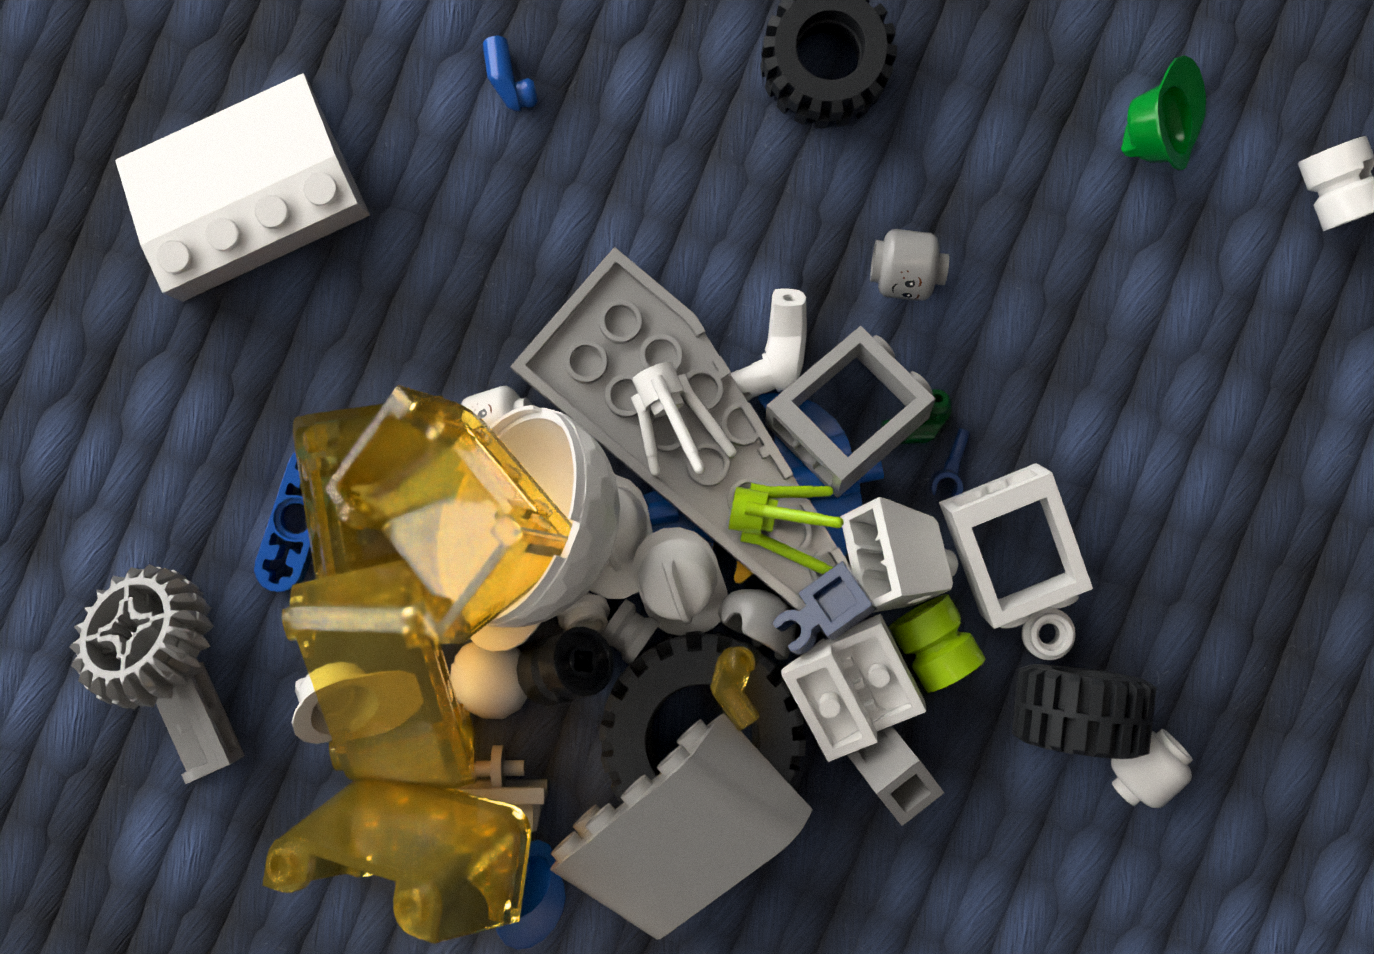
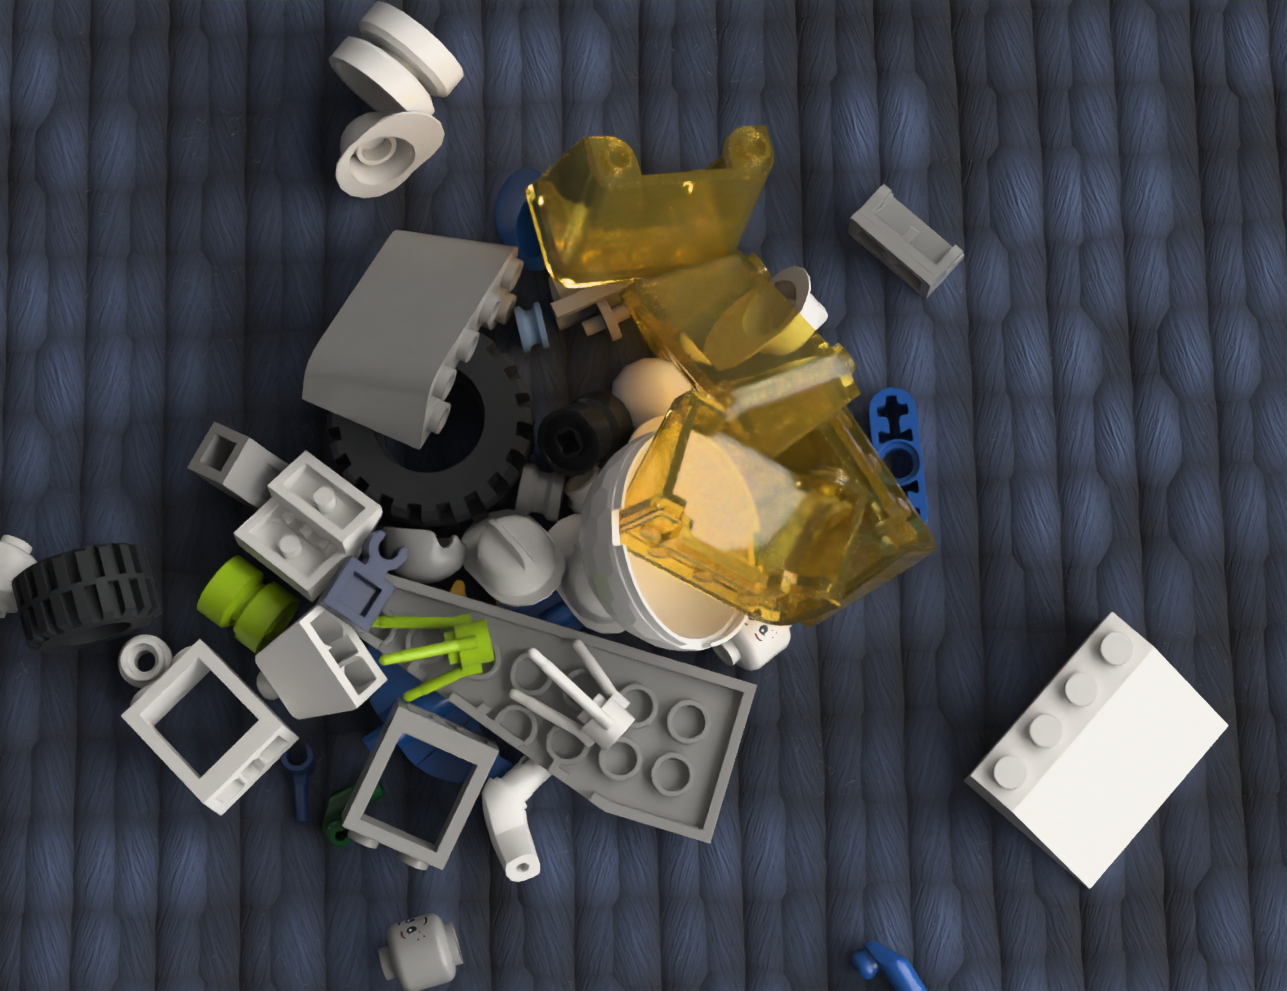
camera: 165 degrees right, 10 degrees down
light grey gear [70,564,214,710] -> none
clear yellow arm [710,646,760,731] -> none
none -> medium blue bush [514,302,550,353]

